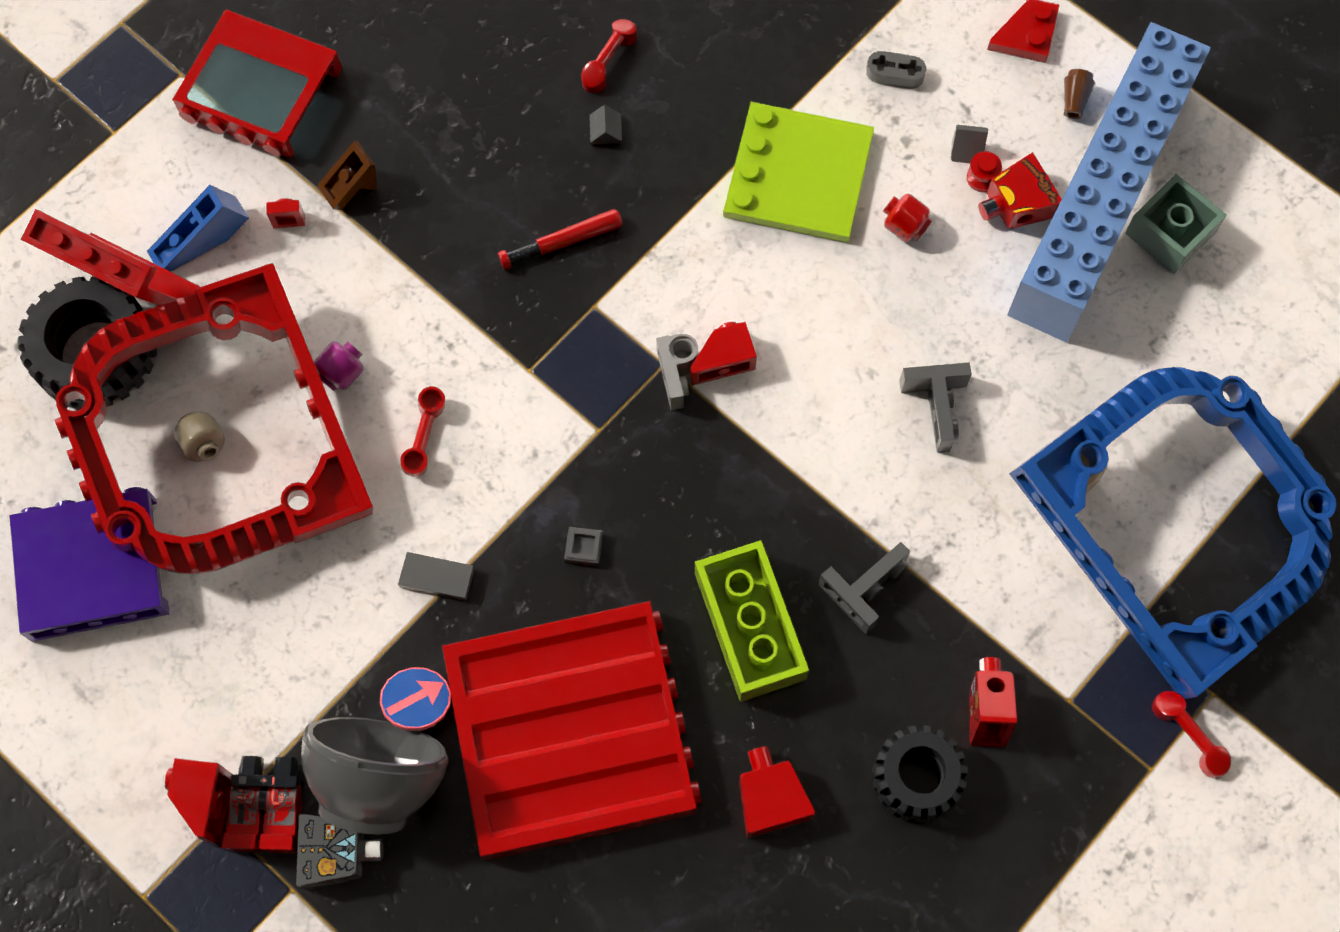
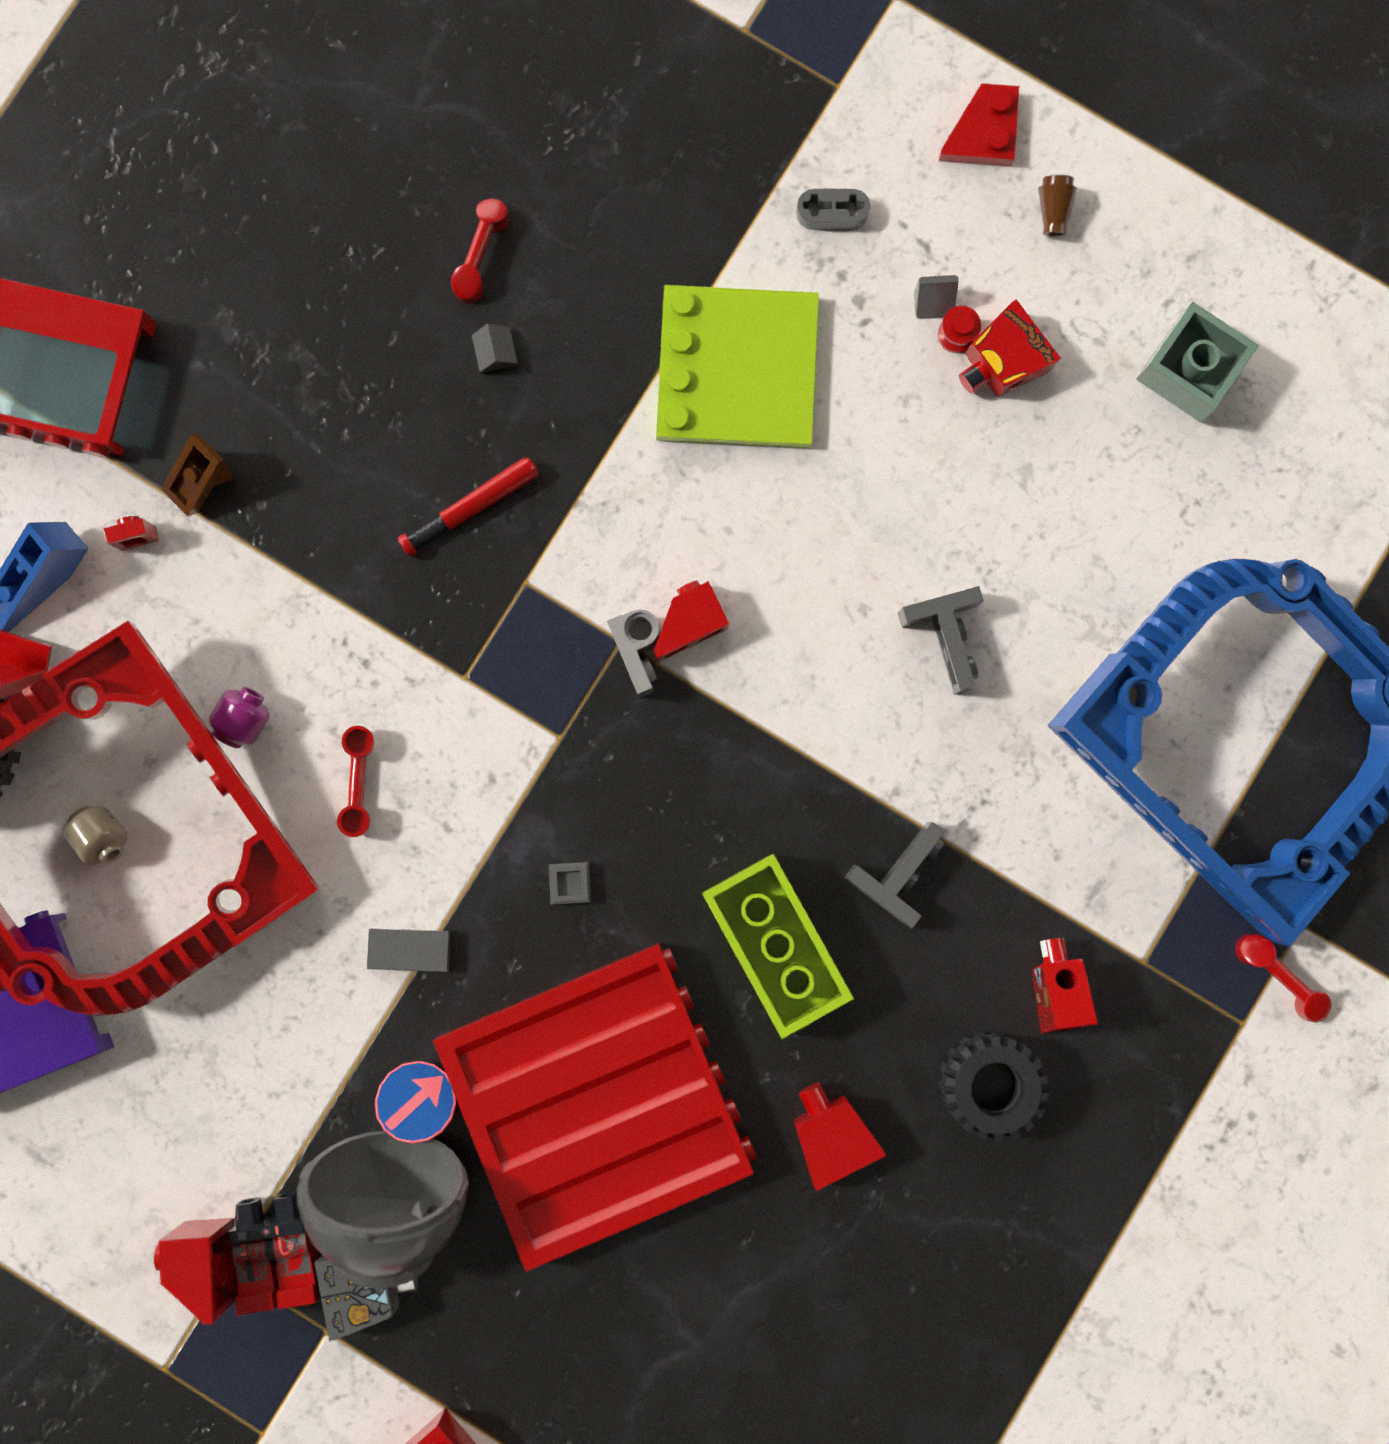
camera: 10 degrees left, 15 degrees up
red head [882,193,932,242] -> none
medium blue arch [1007,22,1211,343] -> none

